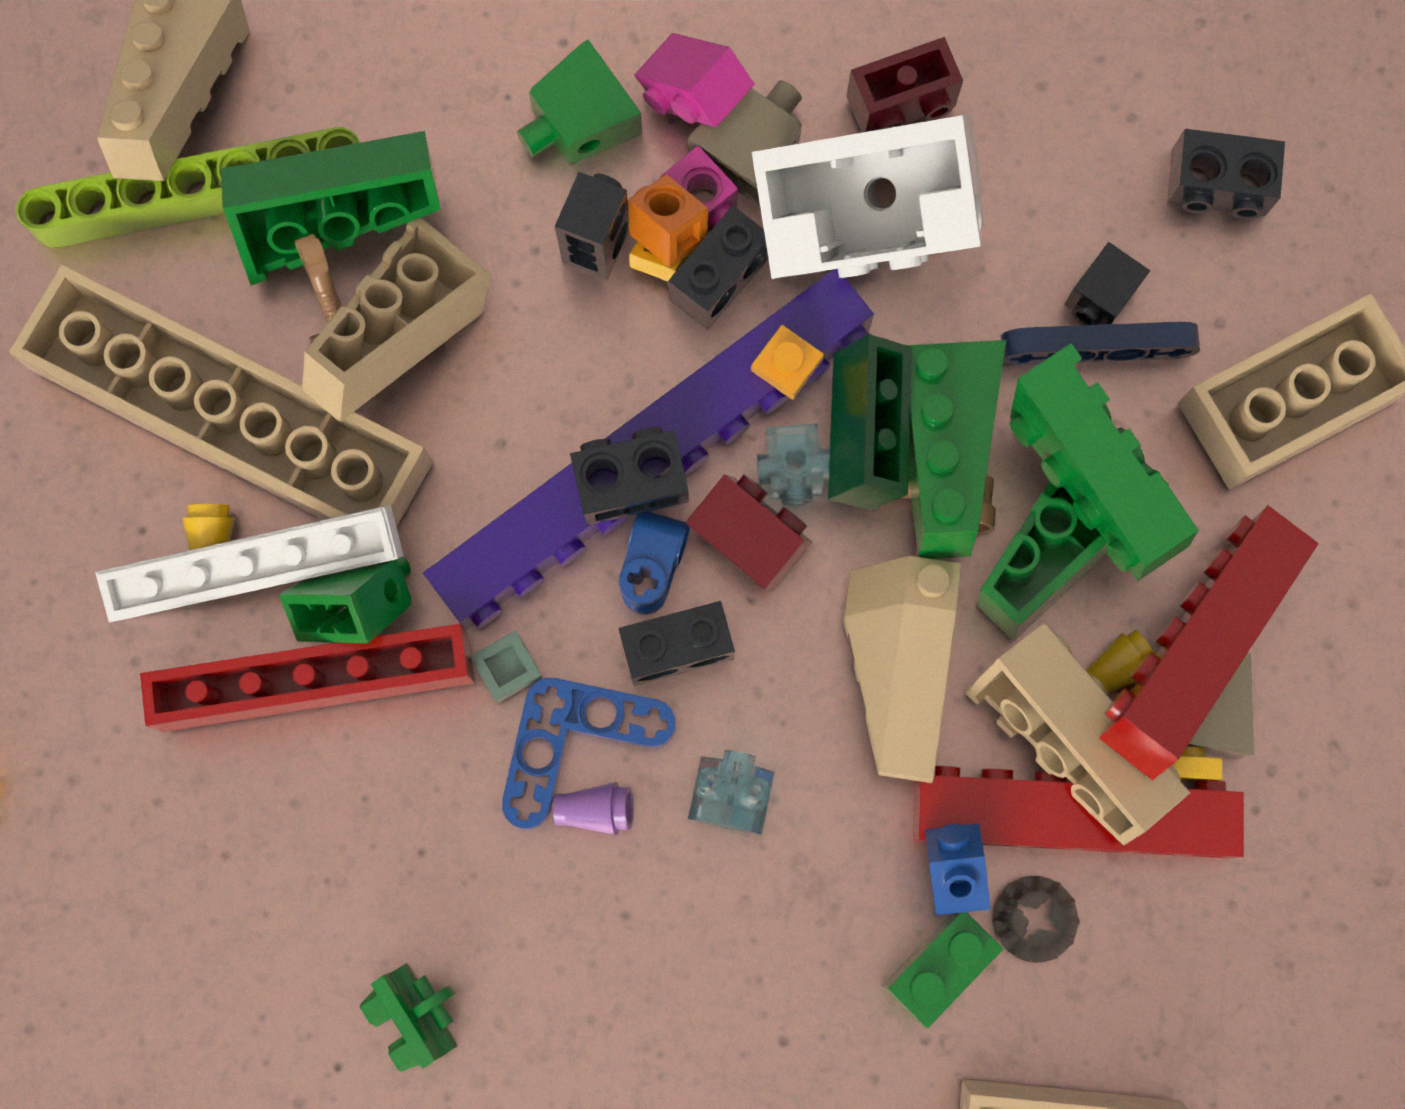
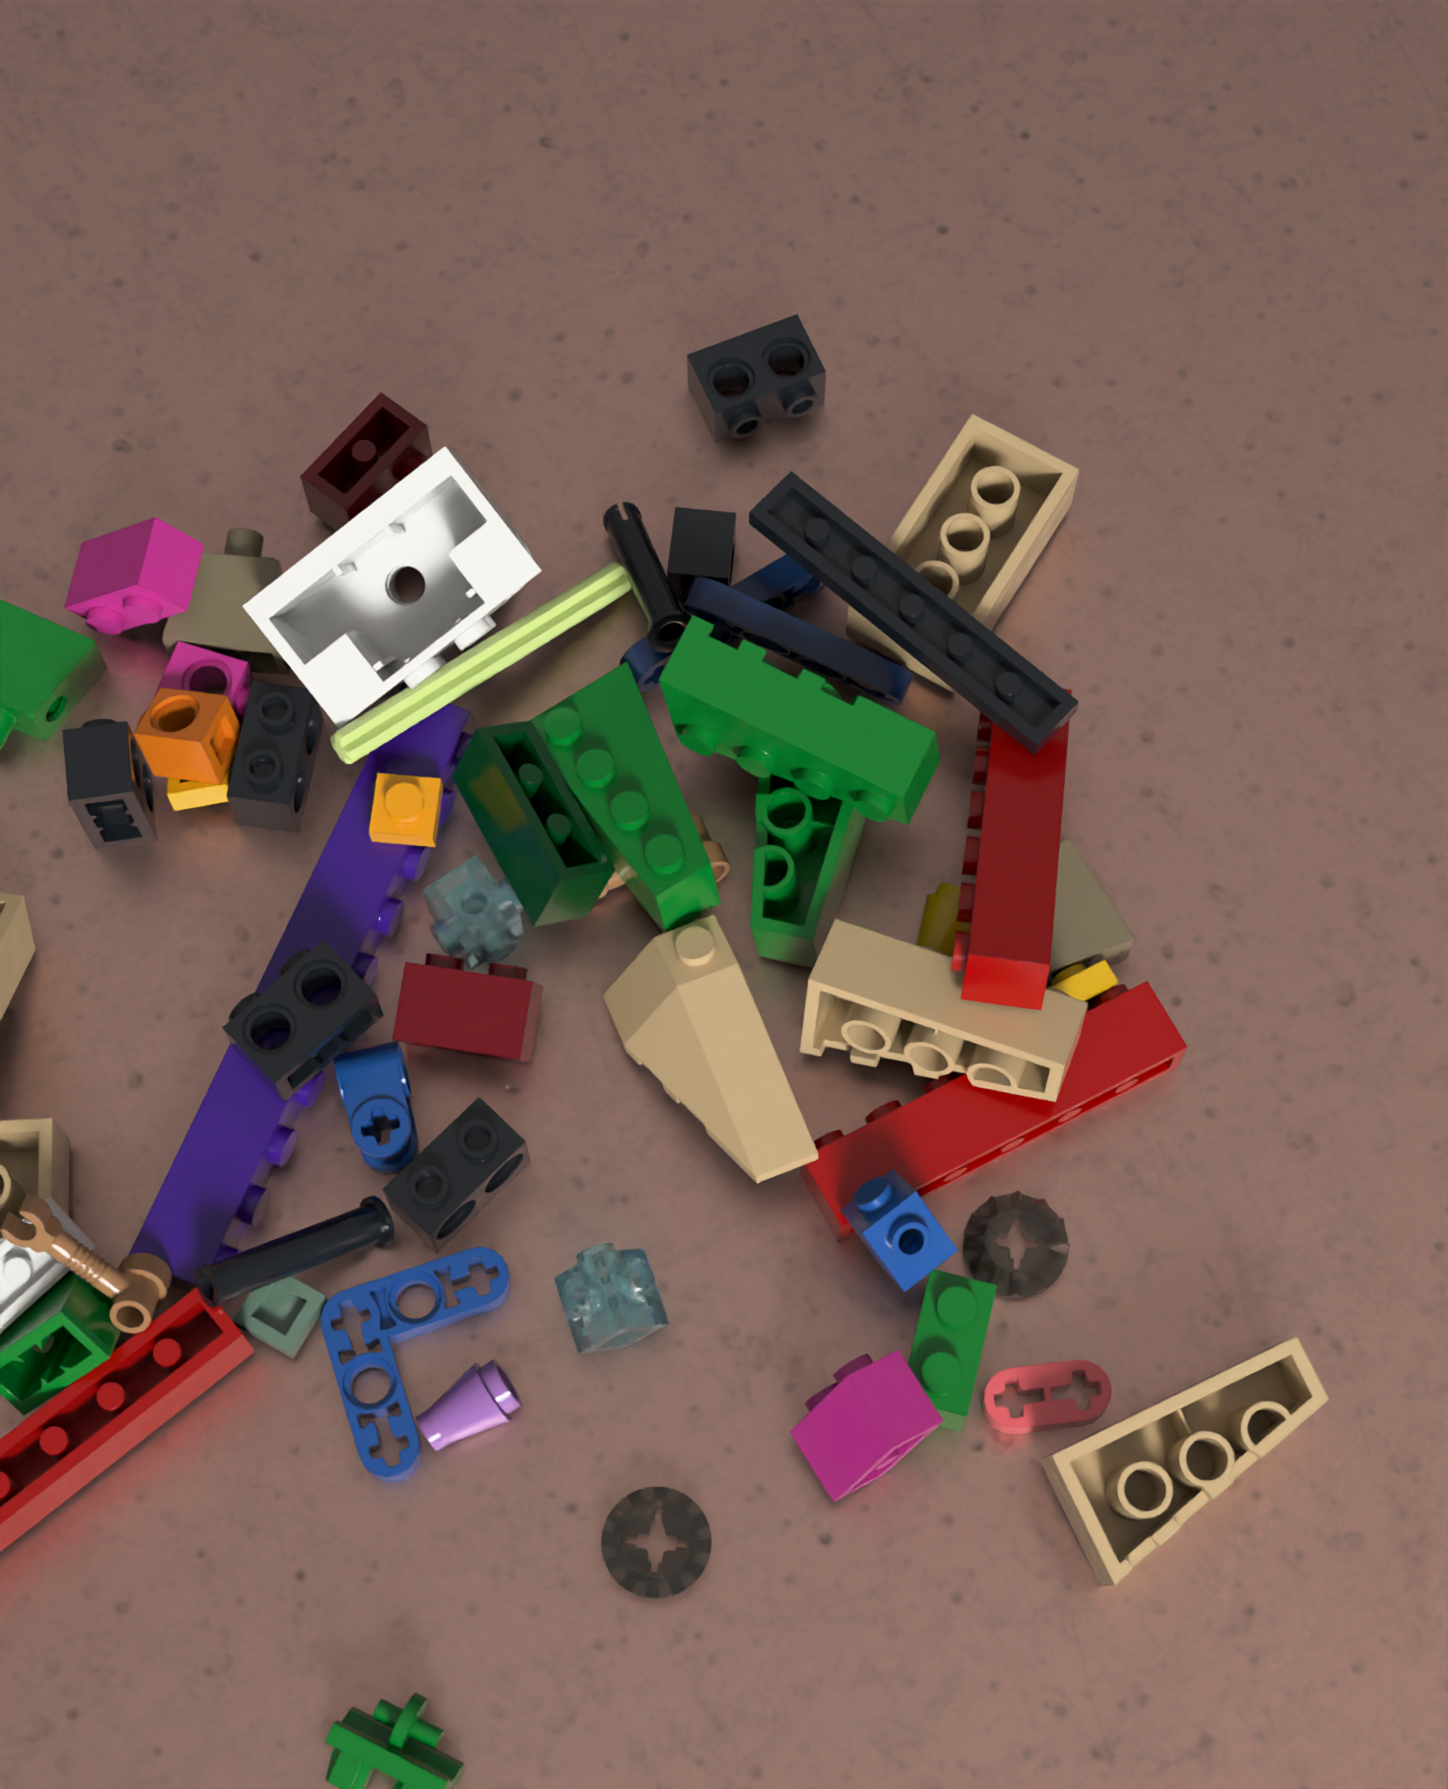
camera: 30 degrees left, 10 degrees down
none -> medium nougat brick [1,1194,172,1333]
none -> black pin [195,1195,395,1308]
none -> yellowish green axle [330,562,632,764]
none -> clear smoke gear [601,1487,712,1600]
none -> black pin [603,502,691,653]
none -> dark blue beam [683,577,914,705]
none -> black plate [749,471,1079,755]
none -> dark pink brick [790,1350,943,1502]
none -> coral beam [981,1360,1112,1434]

